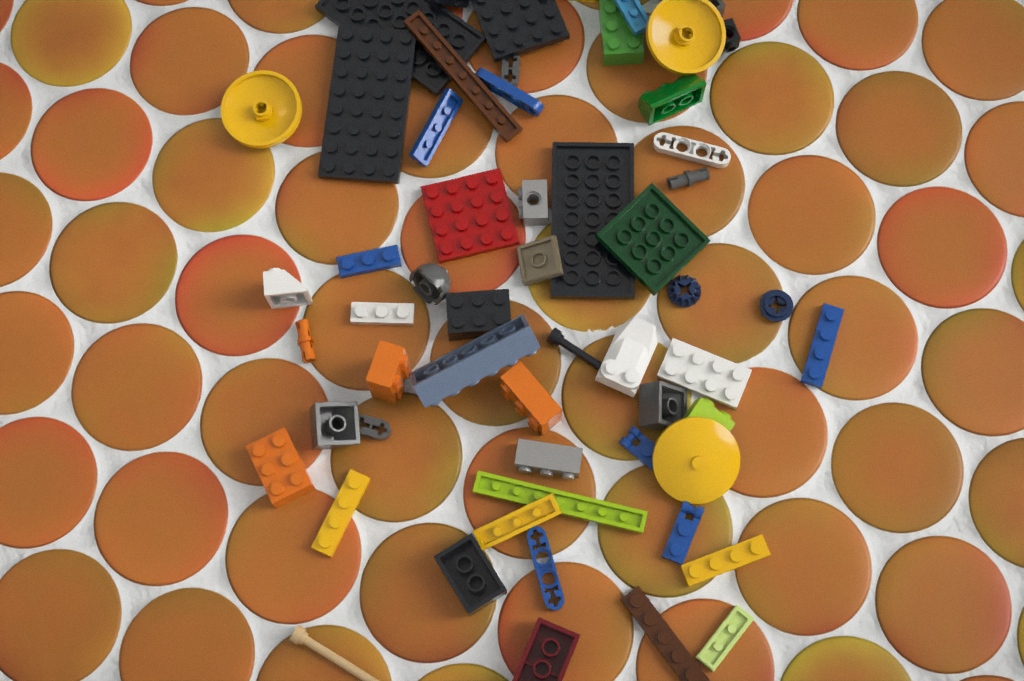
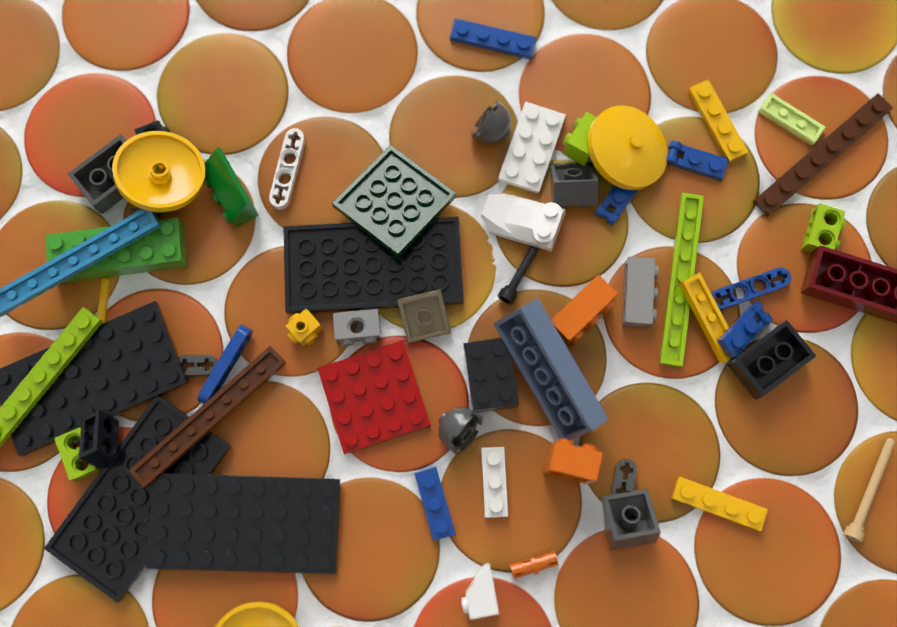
camera: 95 degrees left, 5 degrees up
orange brick [245,427,315,509] -> none
plate [409,88,463,167] -> none
dark grey pin [667,167,710,190] -> none
dark blue gear [667,275,701,307] -> none
dark blue gear [759,290,793,323] -> none
none -> yellow brick [286,309,323,346]
none -> dark grey cylinder [471,100,511,144]
none -> blue plate [717,301,773,358]
none -> lime brick [801,203,846,253]

